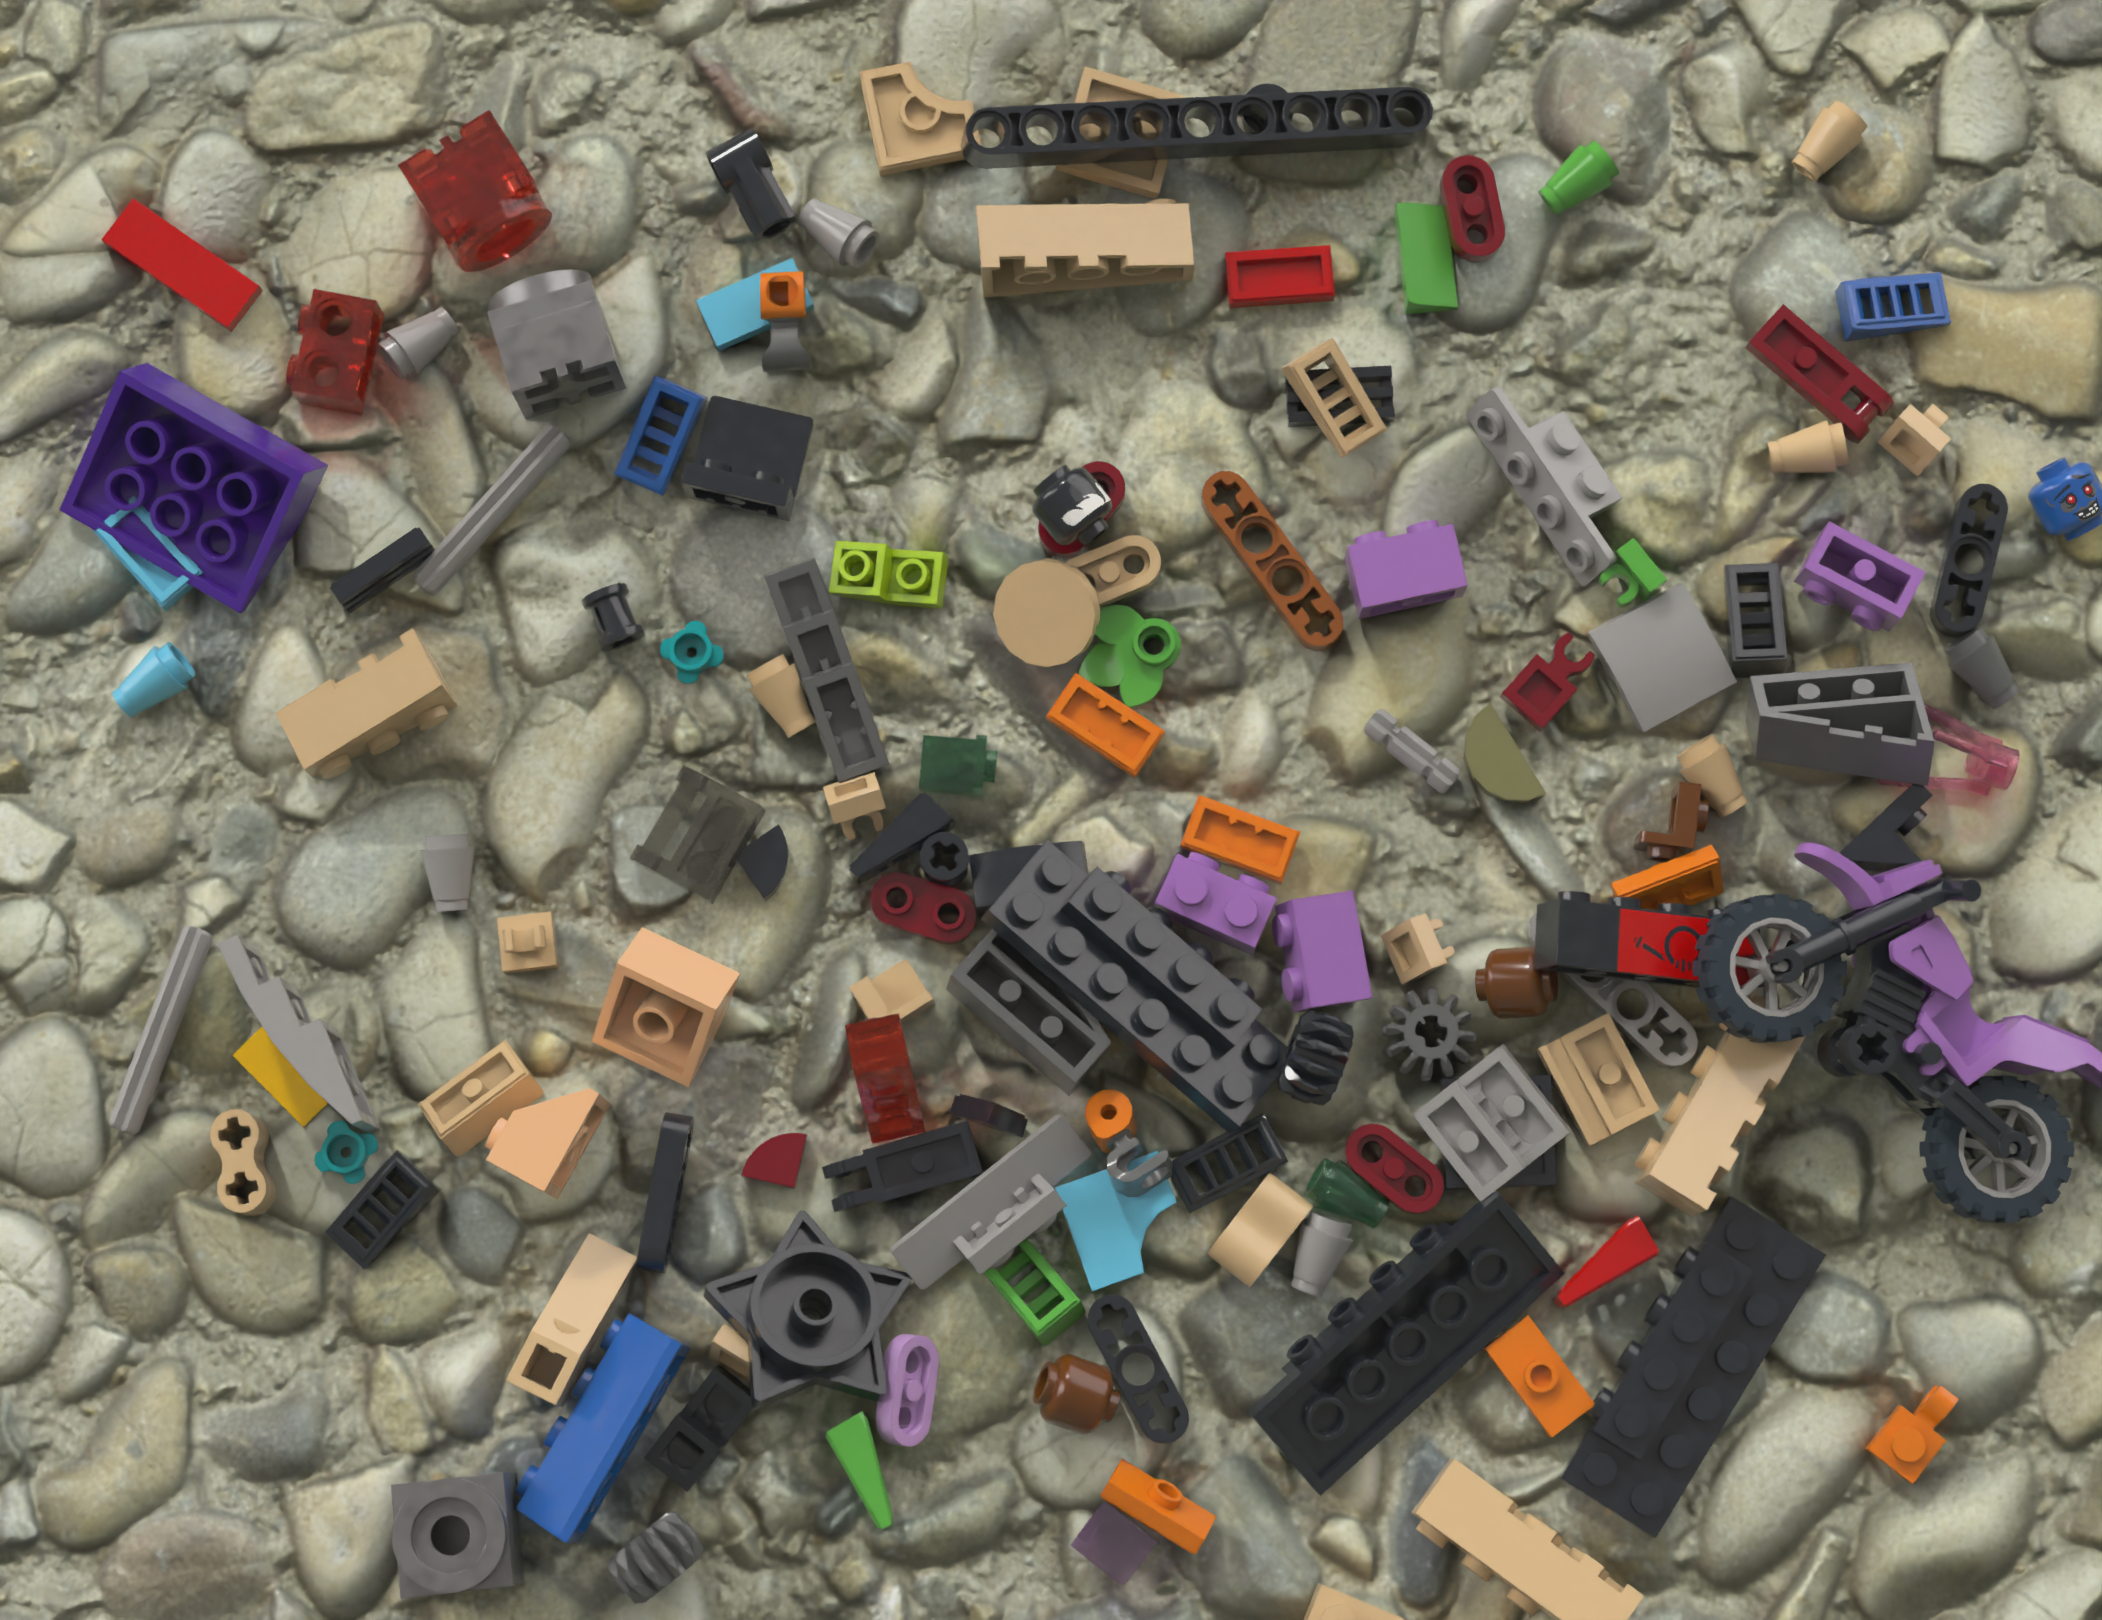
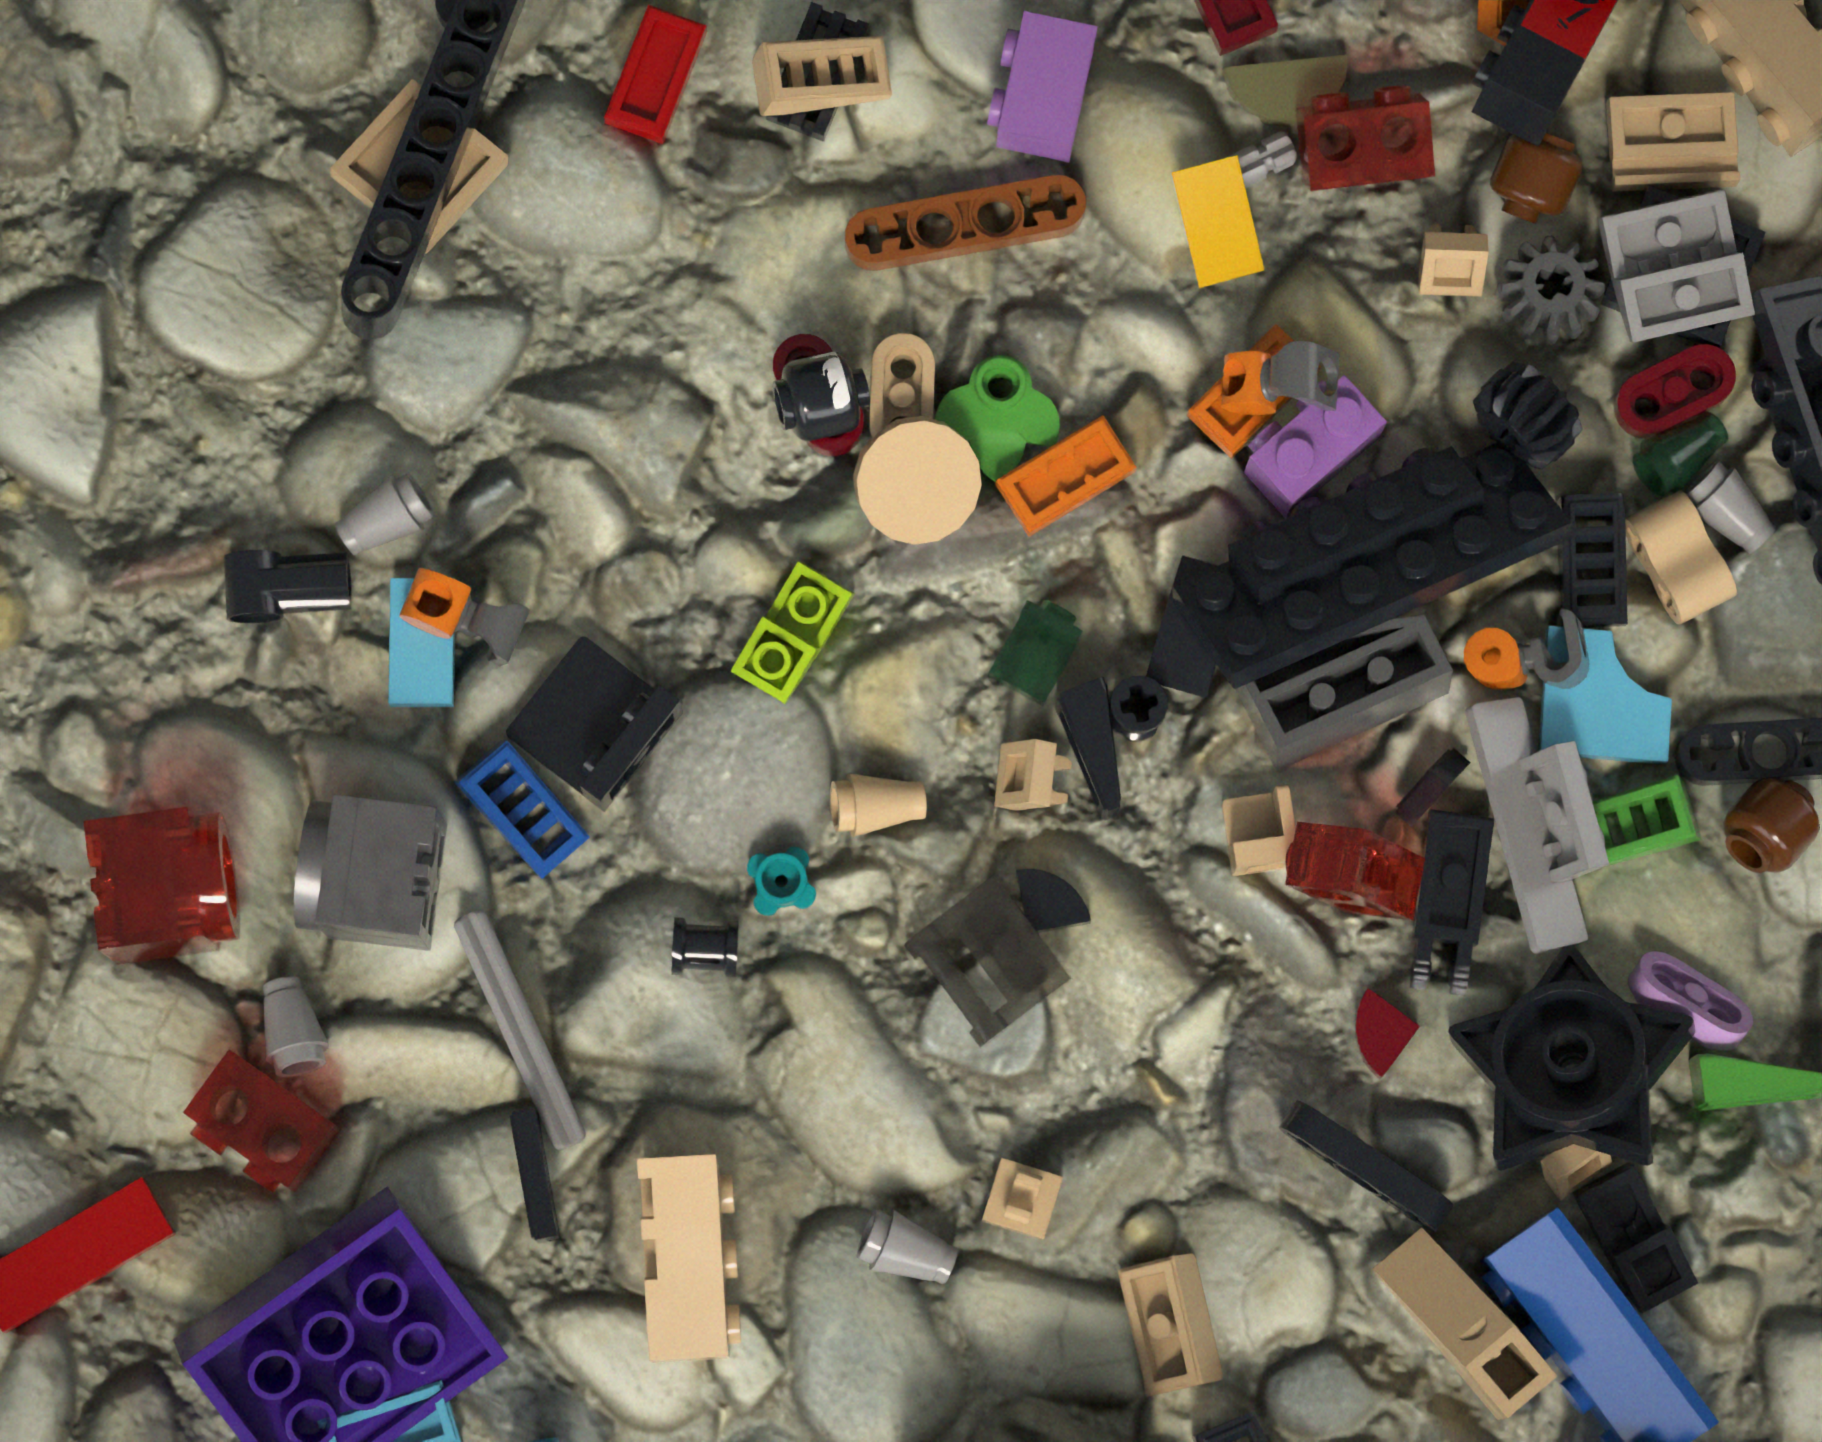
camera: 70 degrees left, 0 degrees up
light nougat slope [485,1088,611,1199] -> none
light nougat slope [591,927,740,1088] -> none
dark grey gear [607,1512,704,1604] -> none
dark grey slope [764,557,889,782] -> none
tan tile [859,62,981,176] -> none
dark red plate [870,872,977,945] -> none
tan wedge [976,199,1195,298] -> none
medium lavender brick [1272,890,1372,1013] -> none
light grey beam [1526,911,1698,1069] -> none
none -> yellow sticker [1172,155,1264,288]
none -> dark grey leg [1221,341,1340,415]
none -> clear red brick [1296,85,1435,191]

